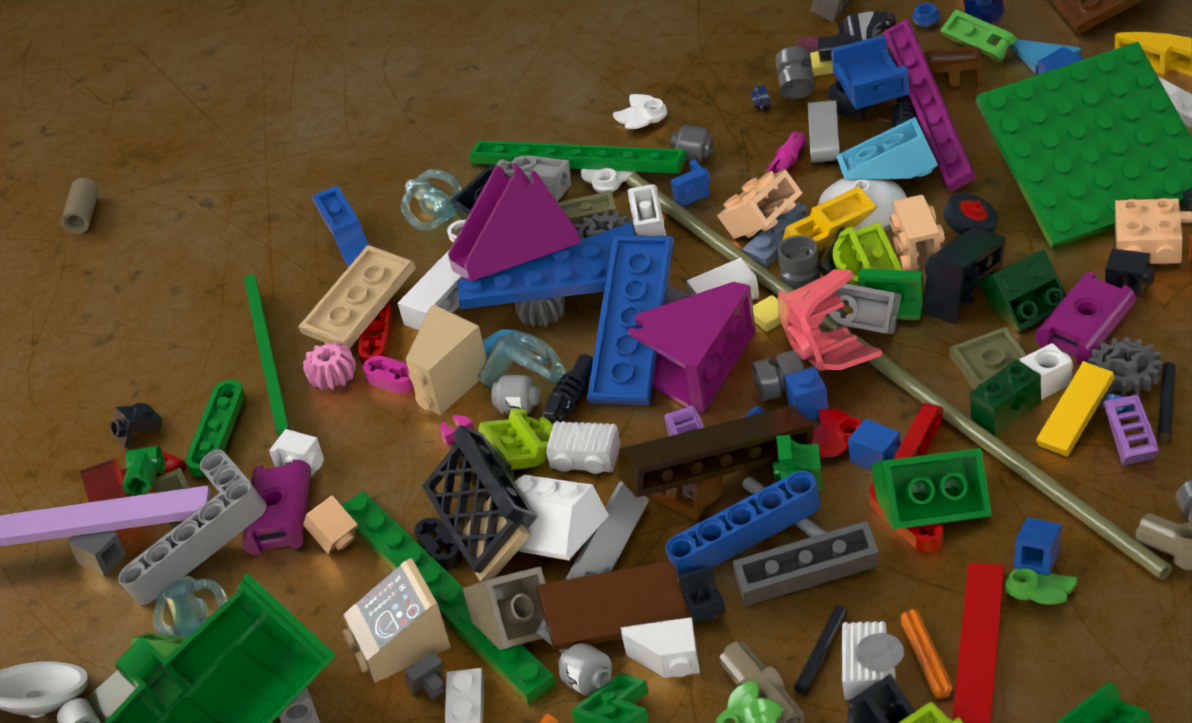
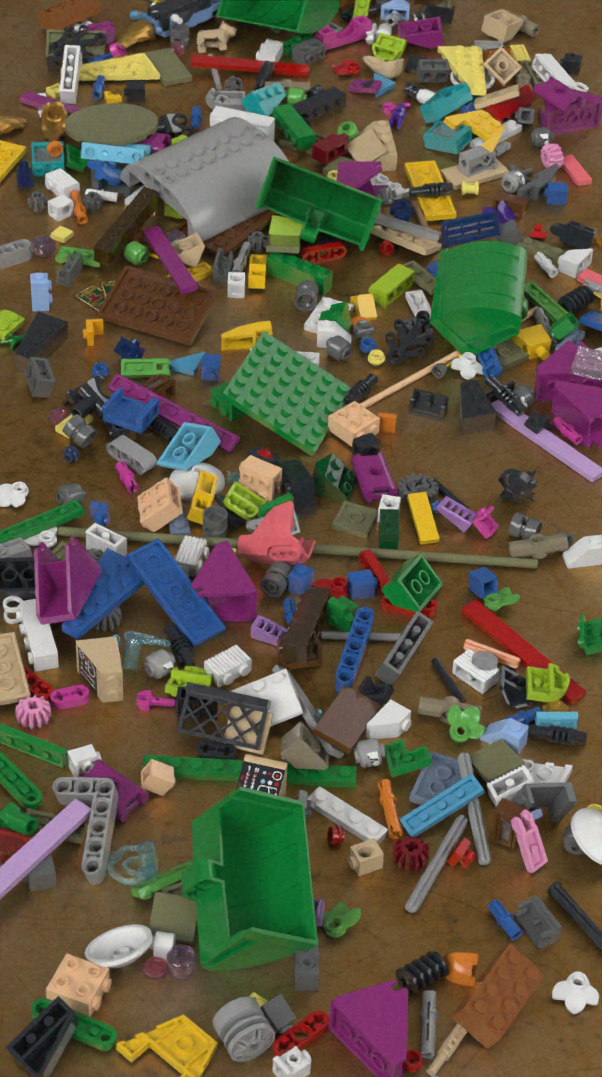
camera: 60 degrees left, 0 degrees up
none -> dark pink bracket [472,505,499,539]

